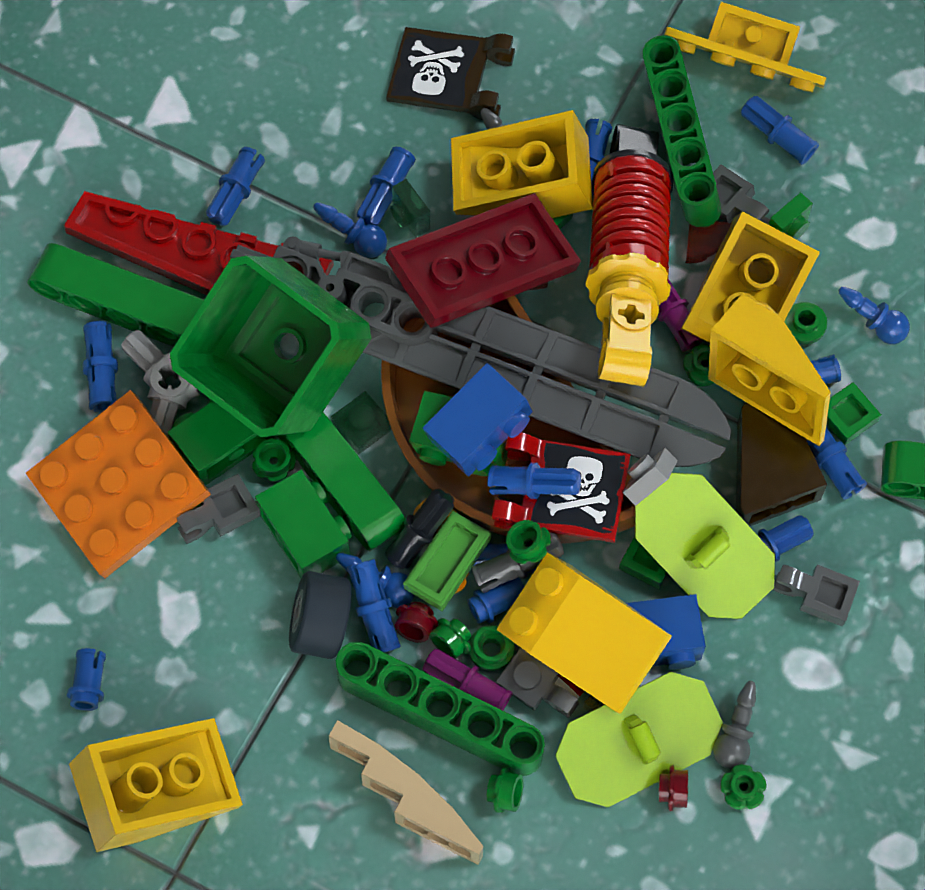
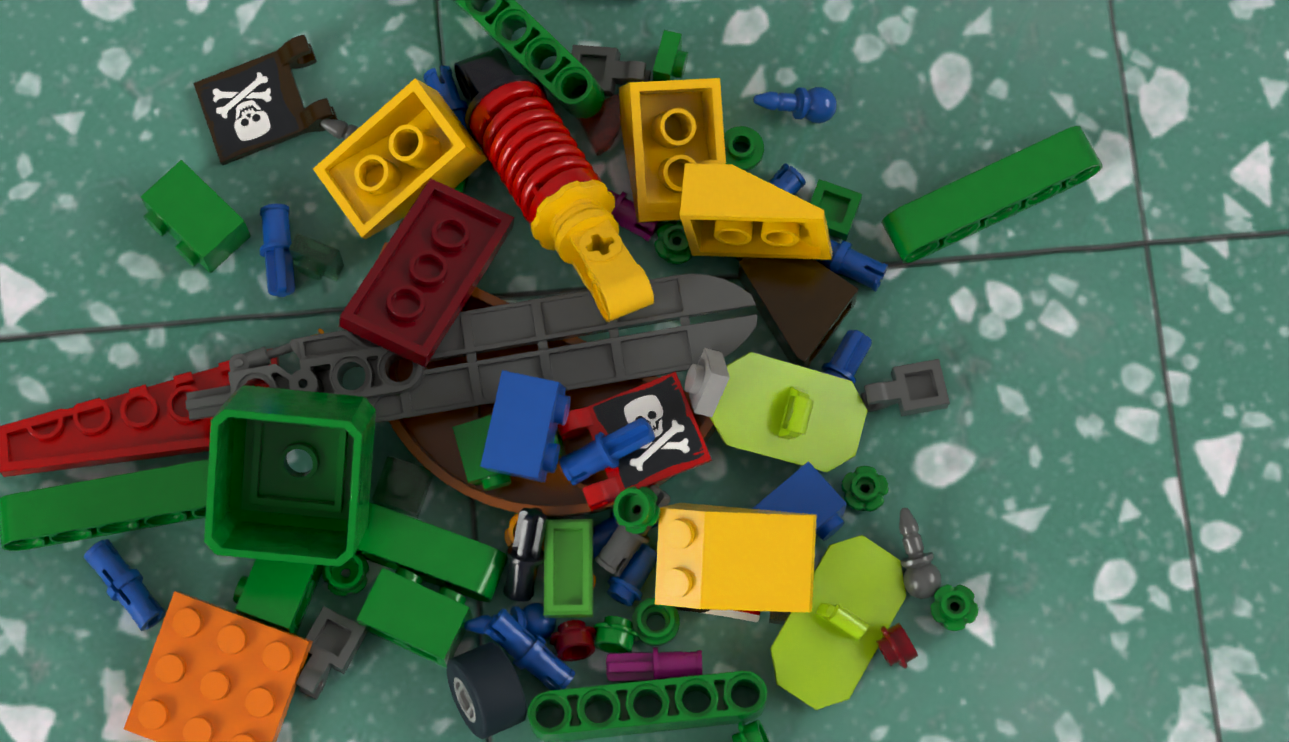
camera: 30 degrees left, 5 degrees up
light grey bush [121,330,200,437] -> none
blue axle [206,147,265,227] -> none
blue bar [313,203,387,259] -> none
dark grey plate [496,648,579,718] -> none
green plate [619,536,667,589] -> none
none -> green brick [140,160,251,274]
none -> green plate [841,466,889,512]

